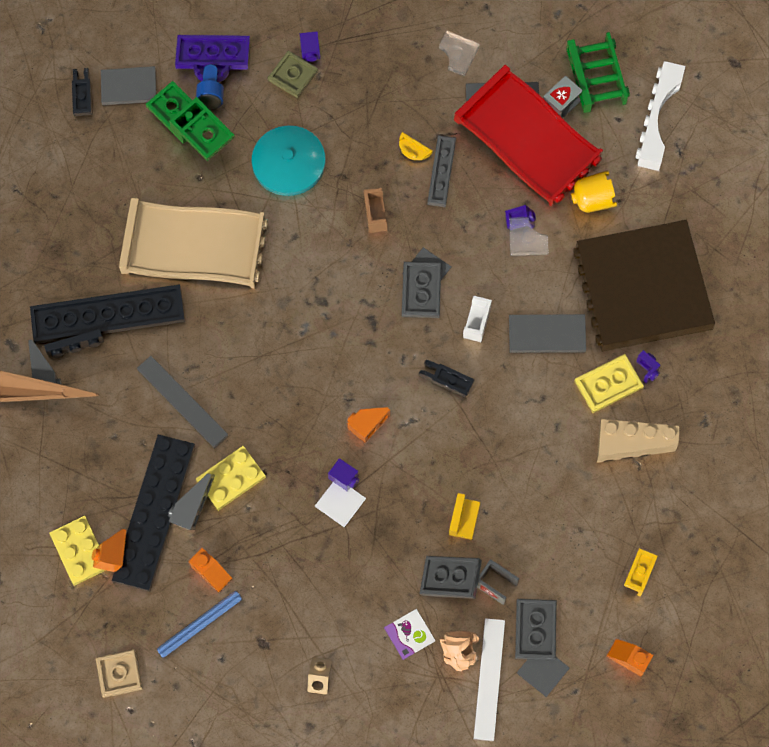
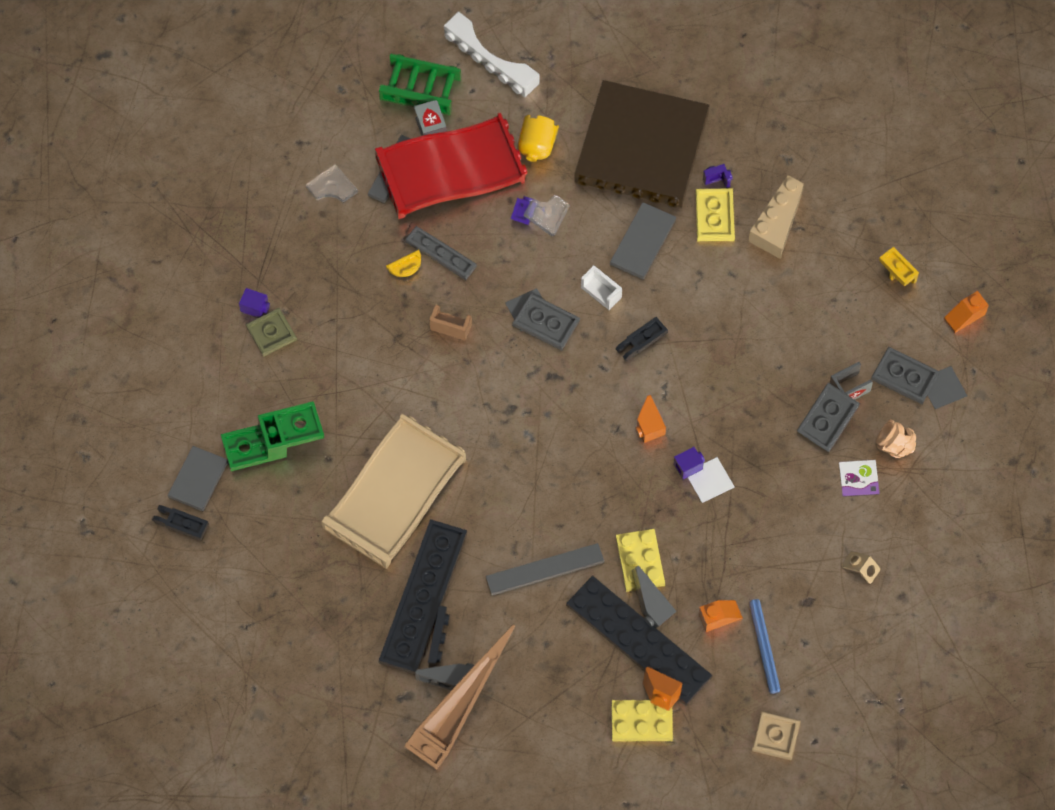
camera: 65 degrees left, 5 degrees down
dark purple plate [175,35,250,109] -> none
teal dish [252,125,326,196] -> none
yellow panel [449,493,480,540] -> none
white tile [474,618,505,741] -> none

